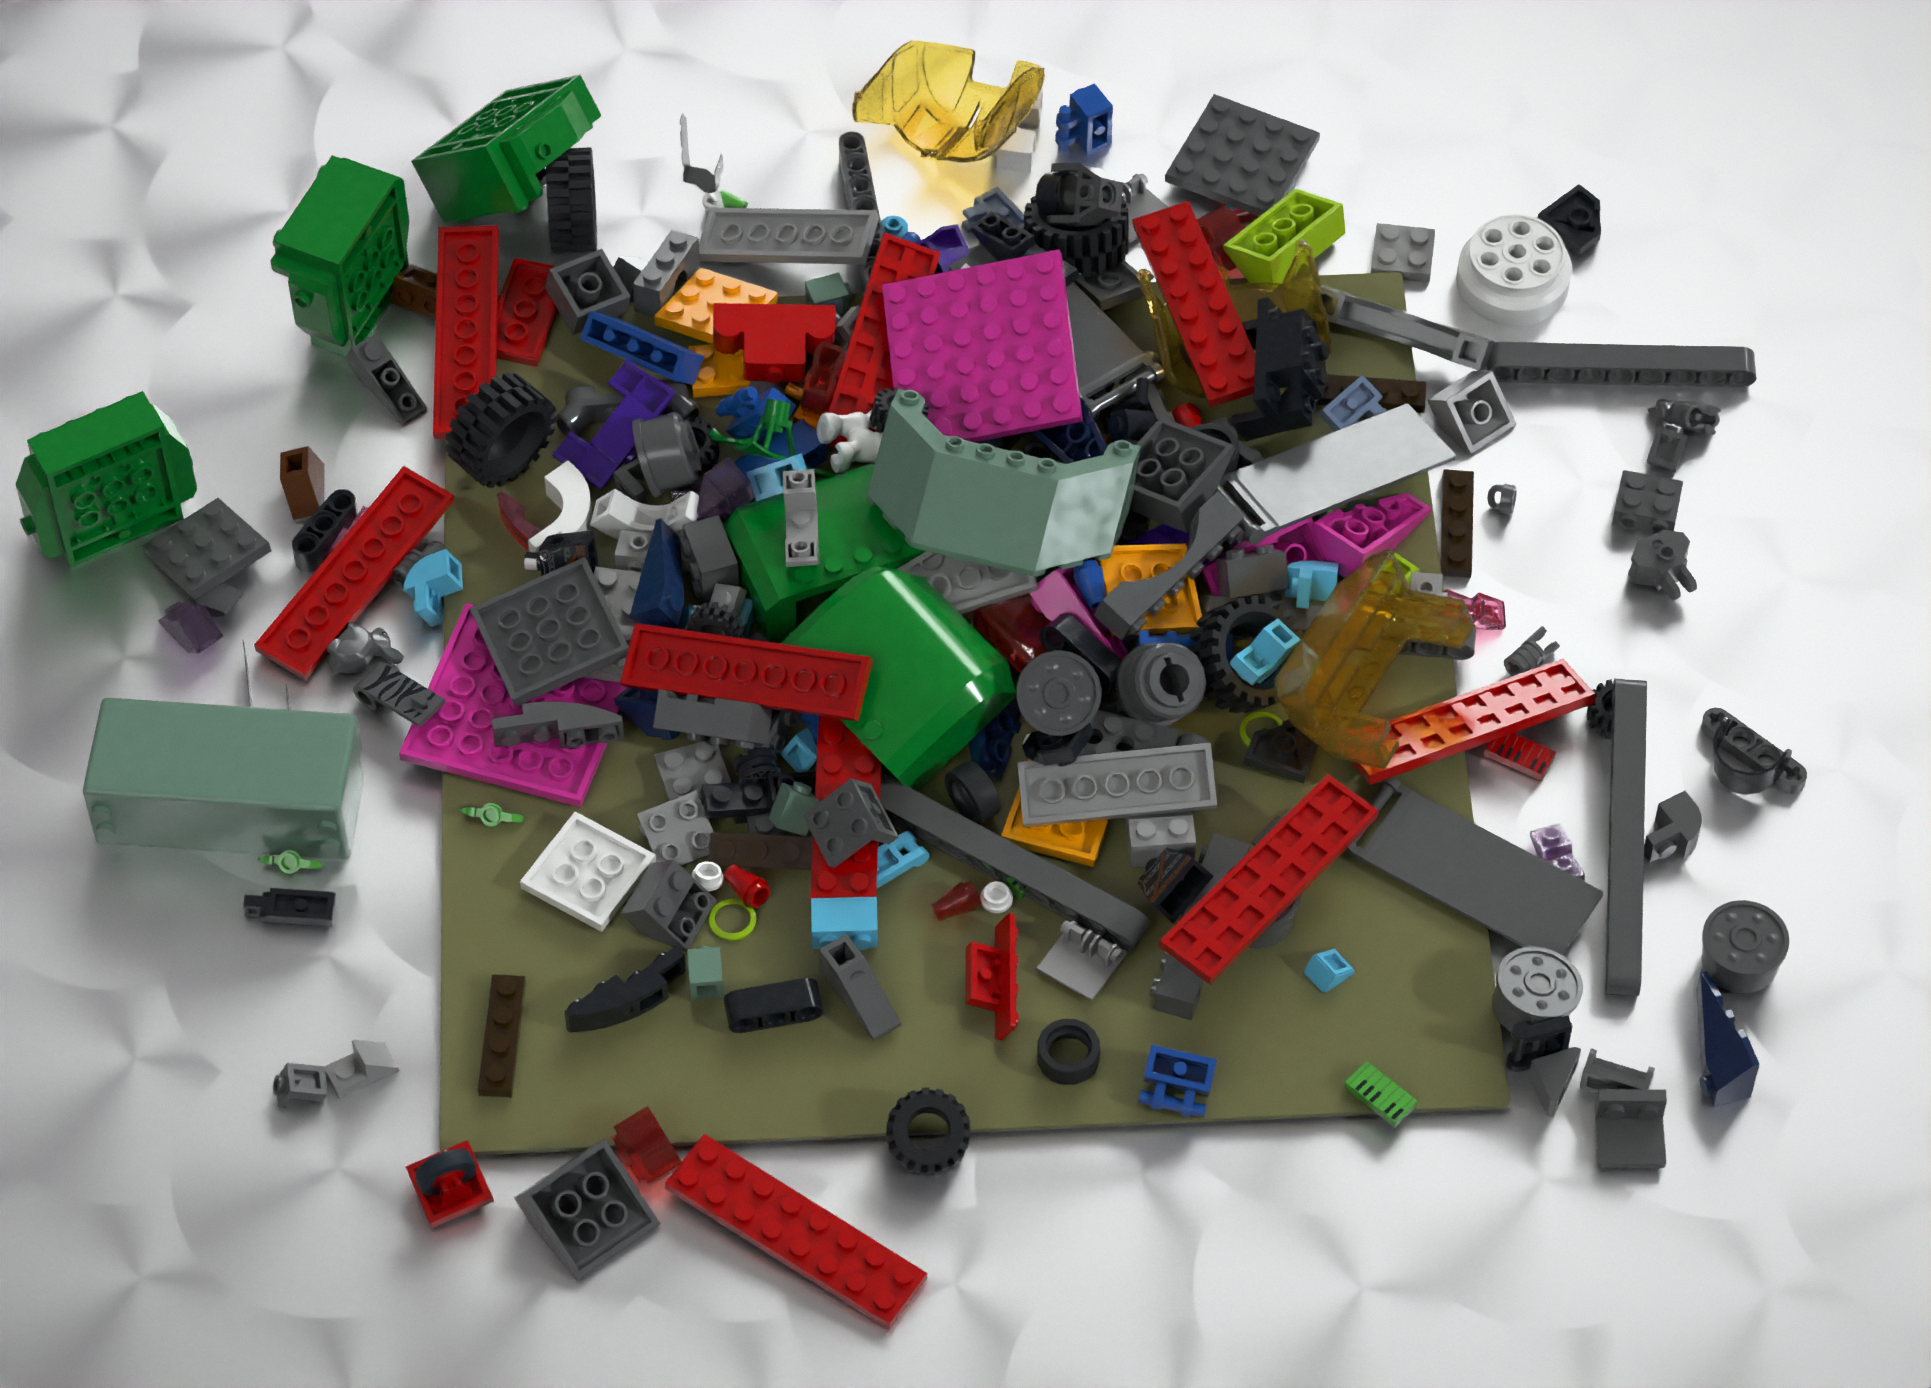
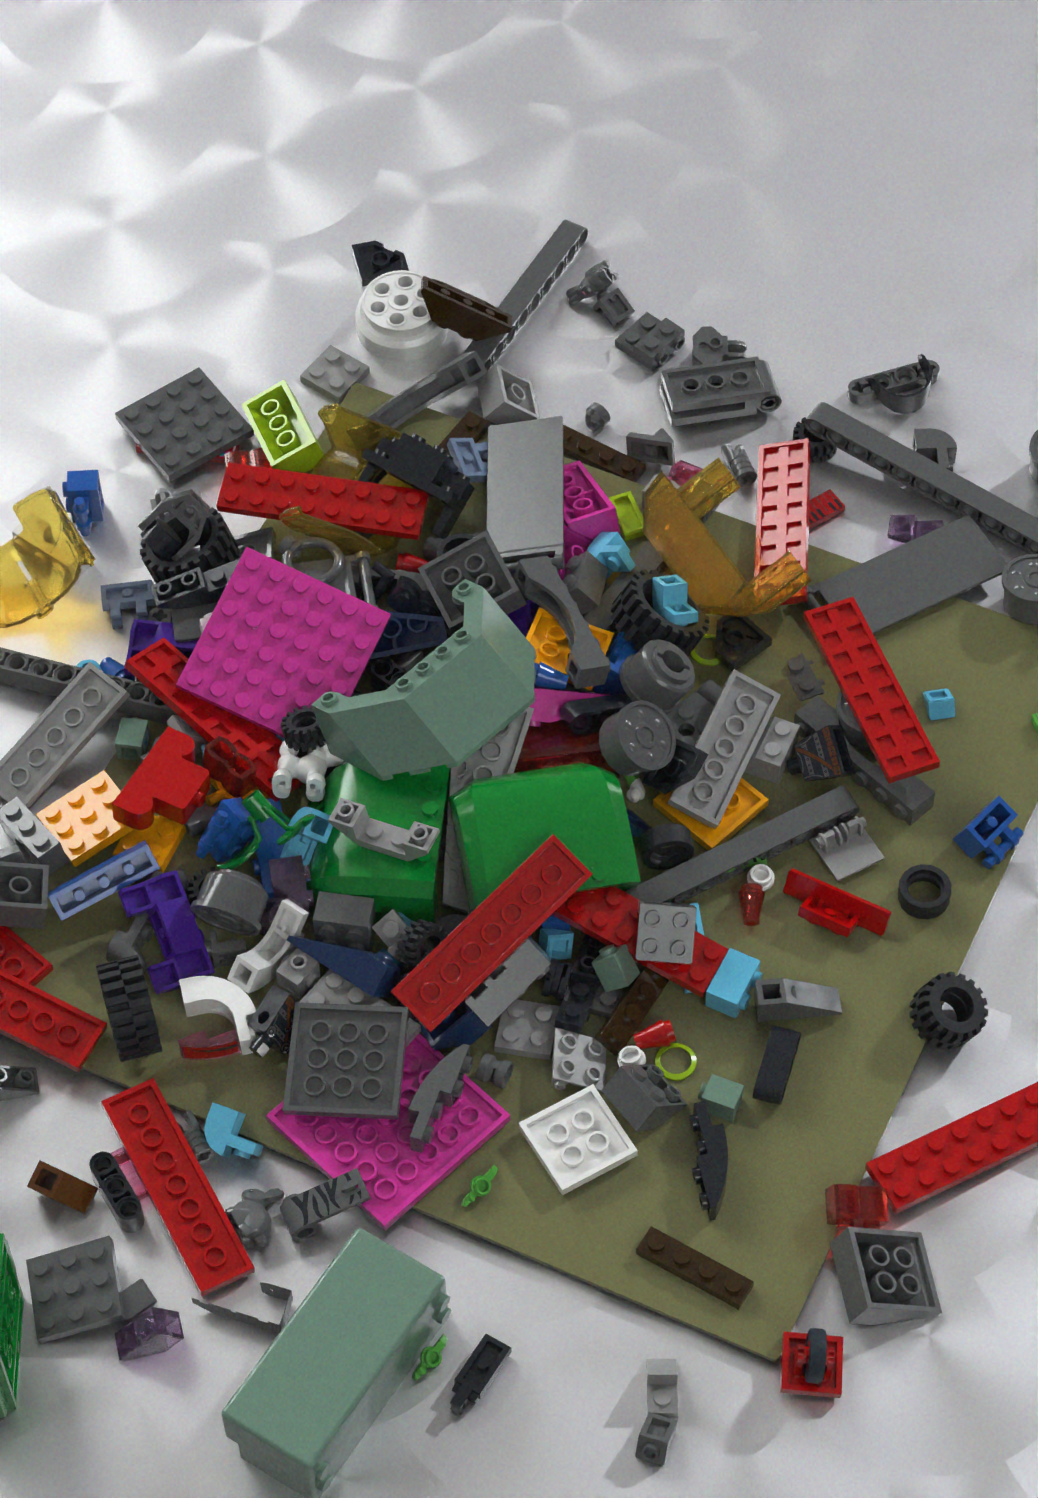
camera: 60 degrees left, 0 degrees up
none -> dark grey piece [279,535,344,584]
none -> dark brown wedge [421,276,512,341]
none -> dark grey wheel [476,1053,514,1089]
none -> dark grey slope [626,428,675,466]
none -> dark grey hinge [660,356,782,427]

